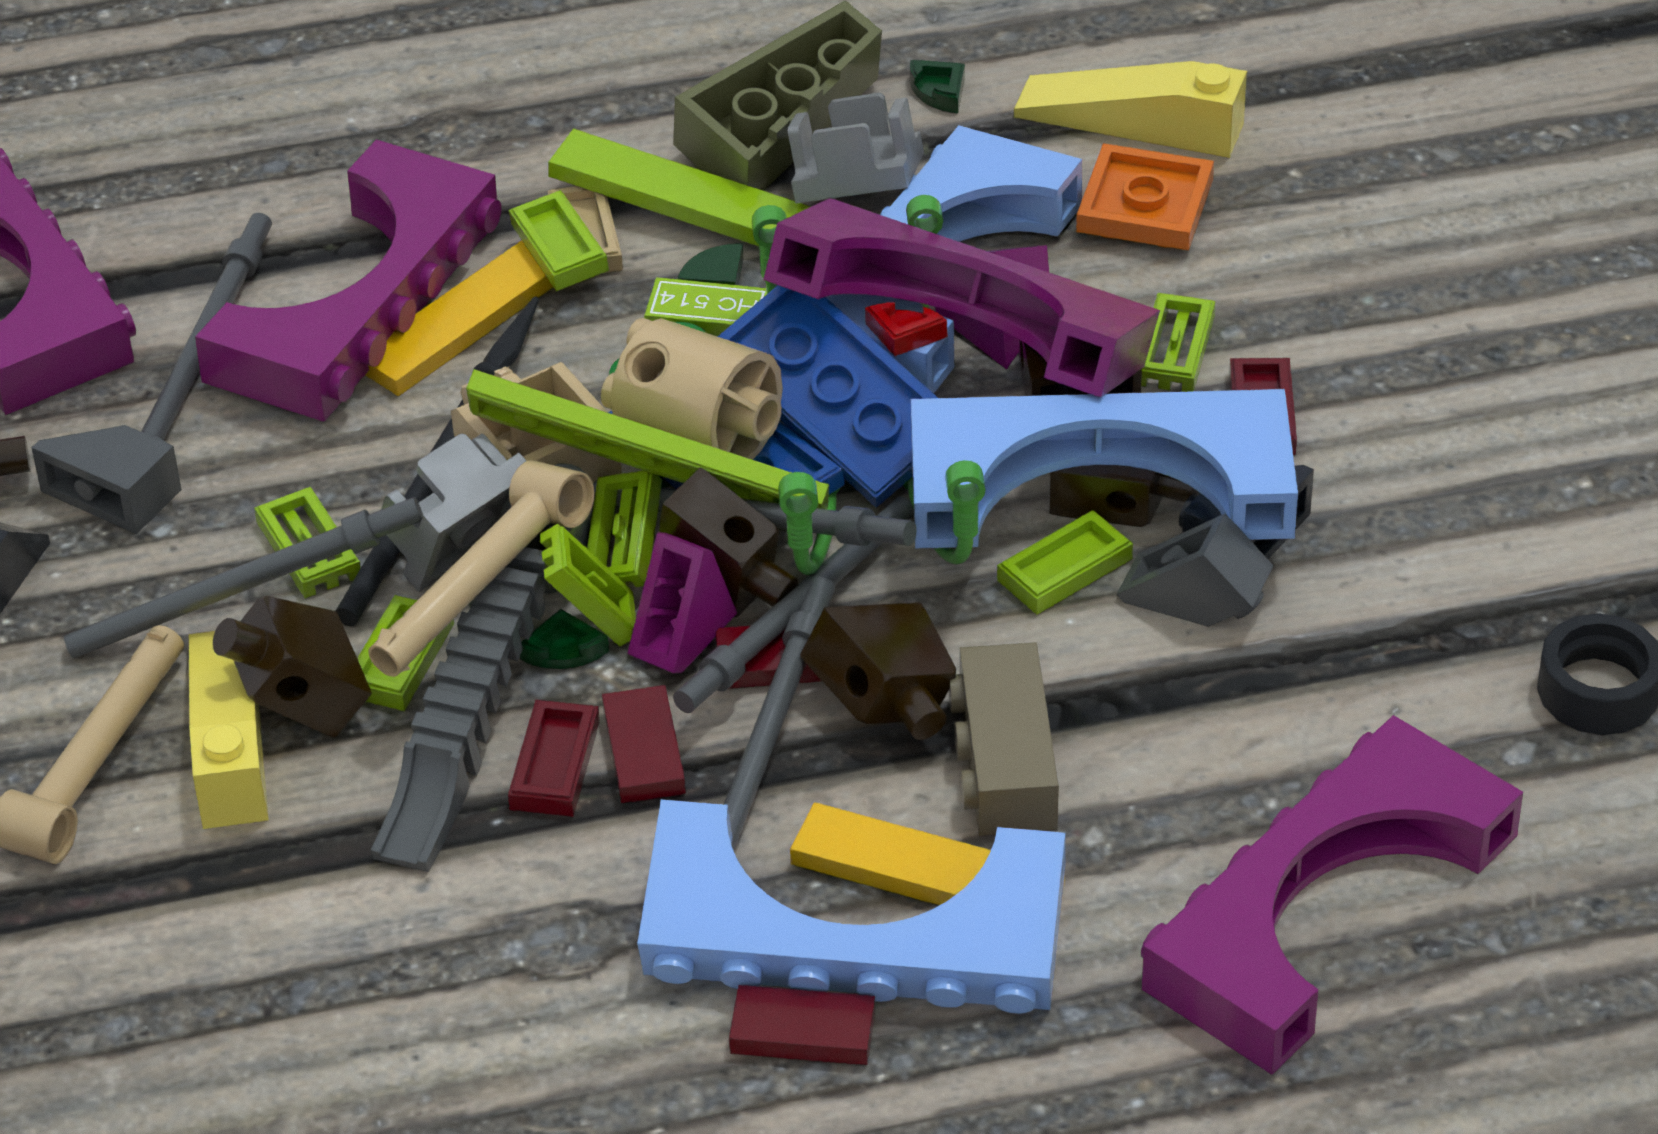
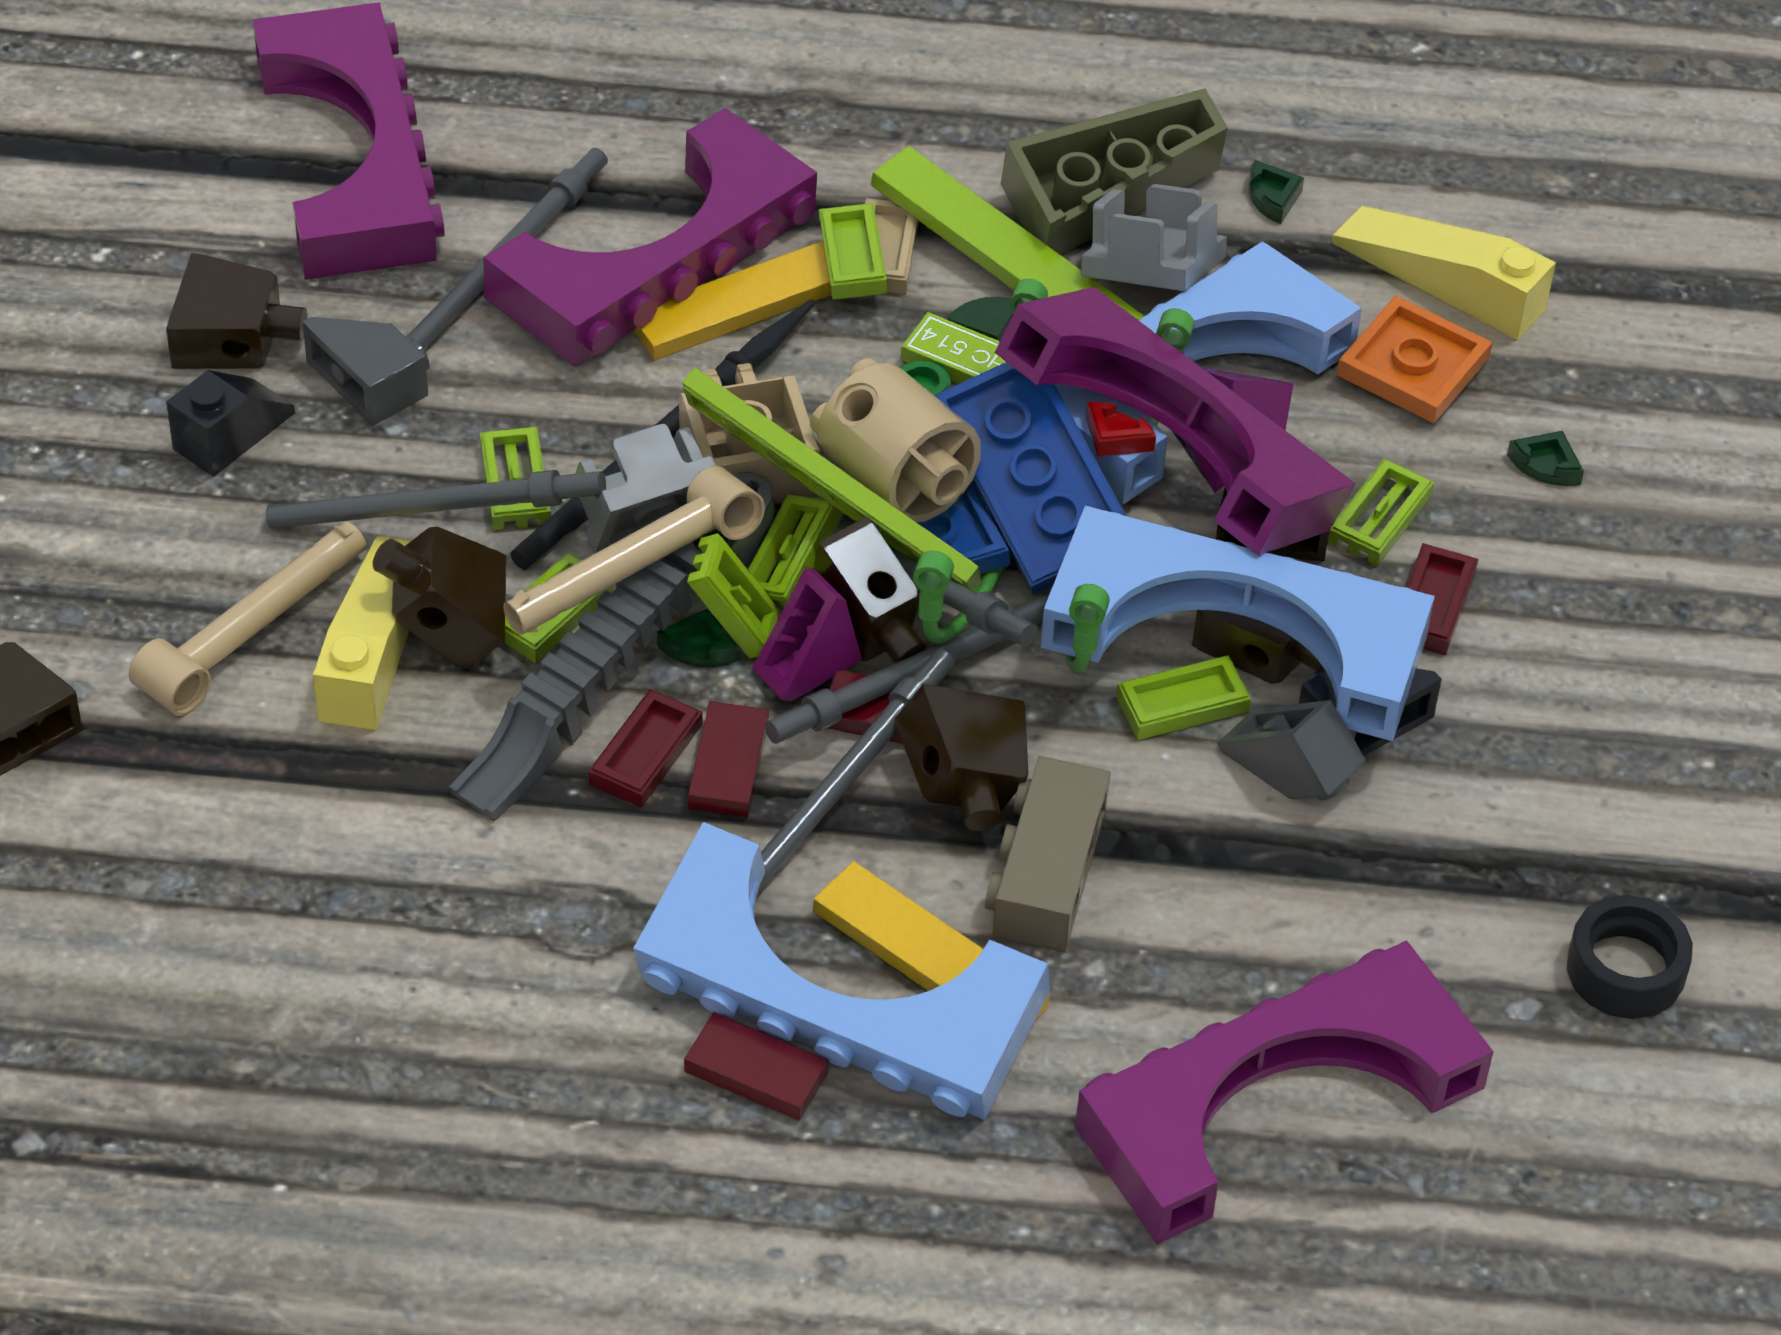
camera: 15 degrees right, 5 degrees up
none -> dark green tile [1507,430,1584,486]

